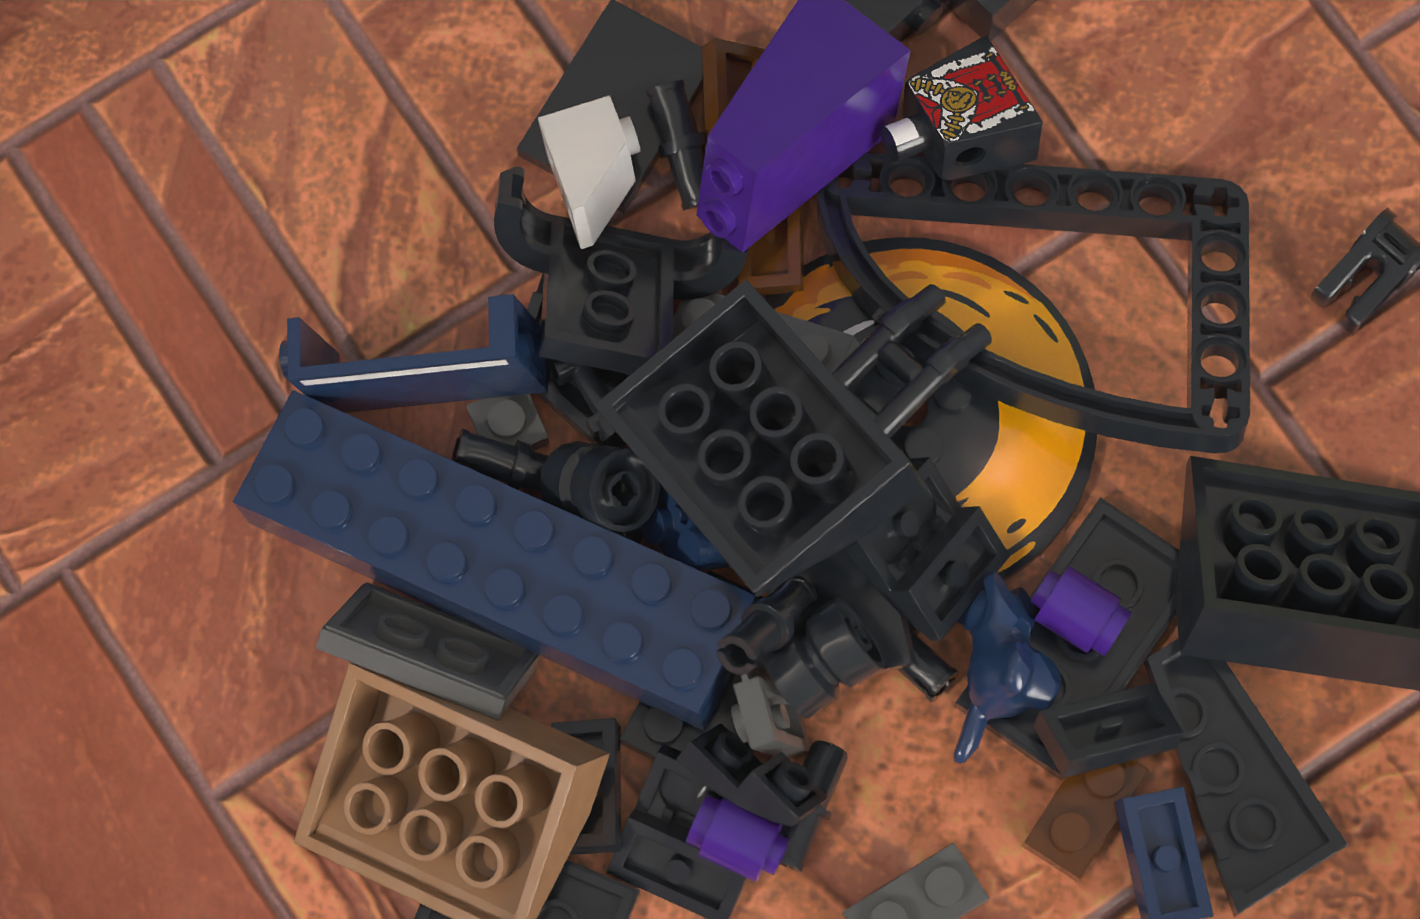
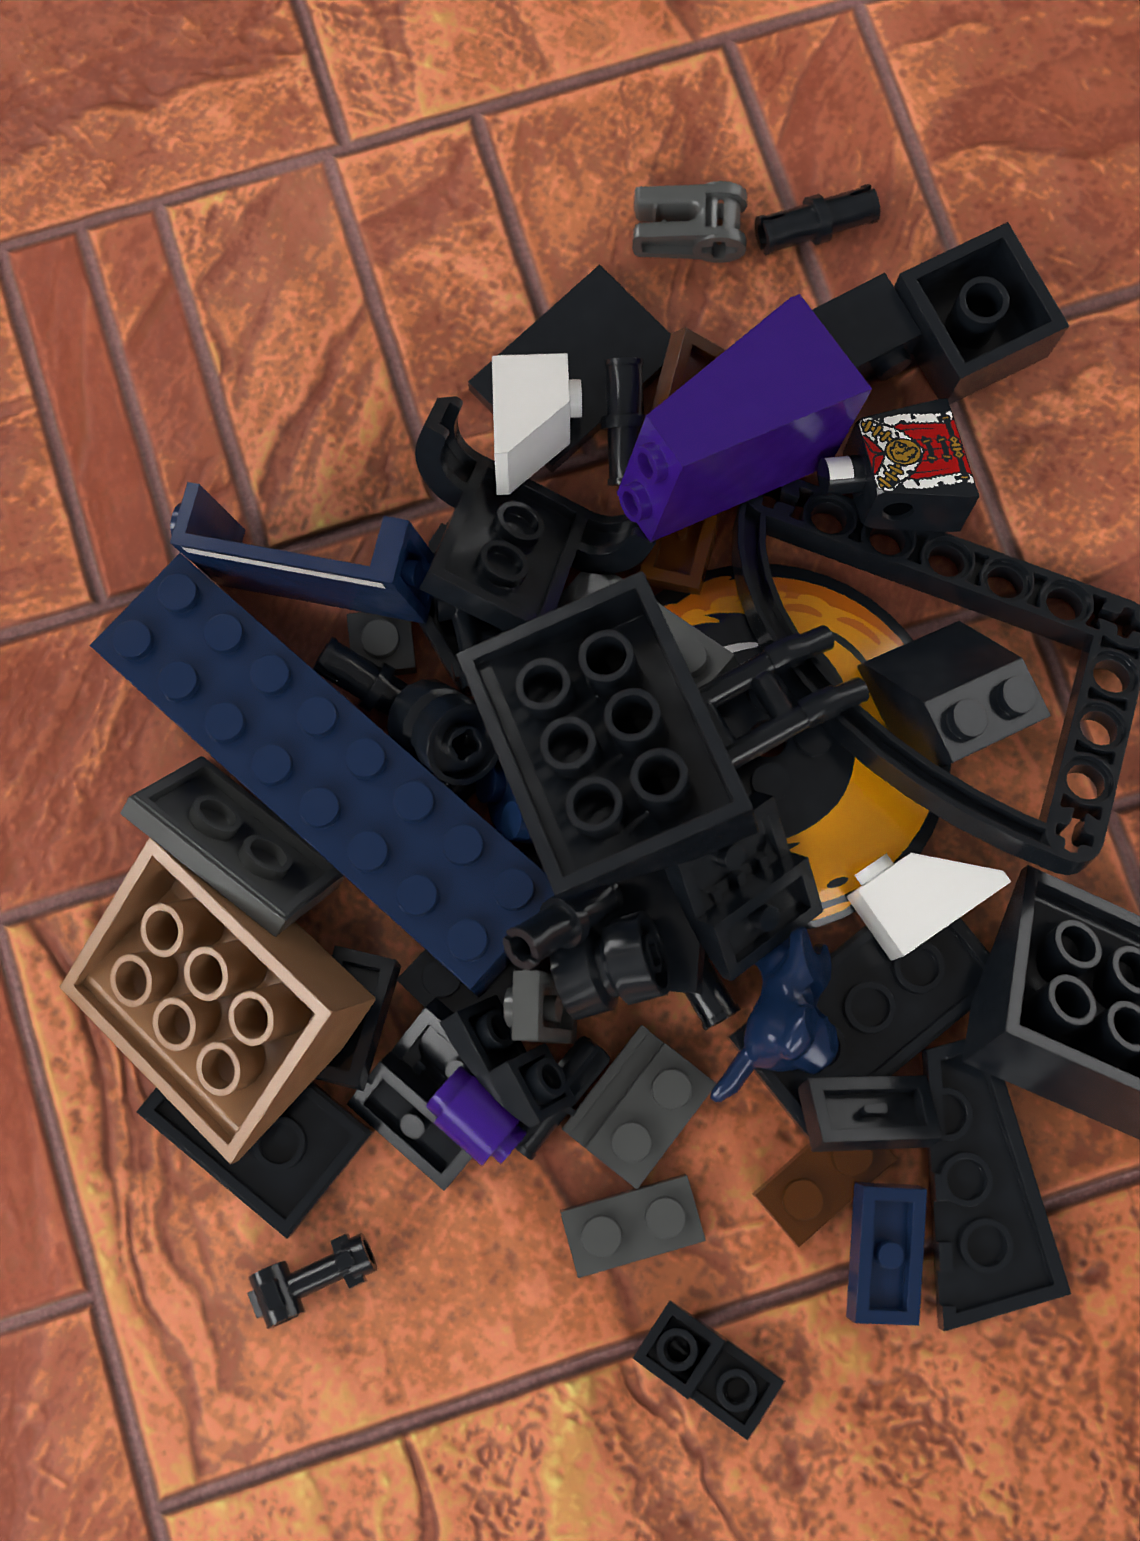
camera: 10 degrees right, 5 degrees up
dark purple brick [1030,565,1132,656] -> none
none -> dark grey plate [561,1025,717,1189]
none -> white slope [846,853,1011,961]
none -> black slope [857,621,1051,768]

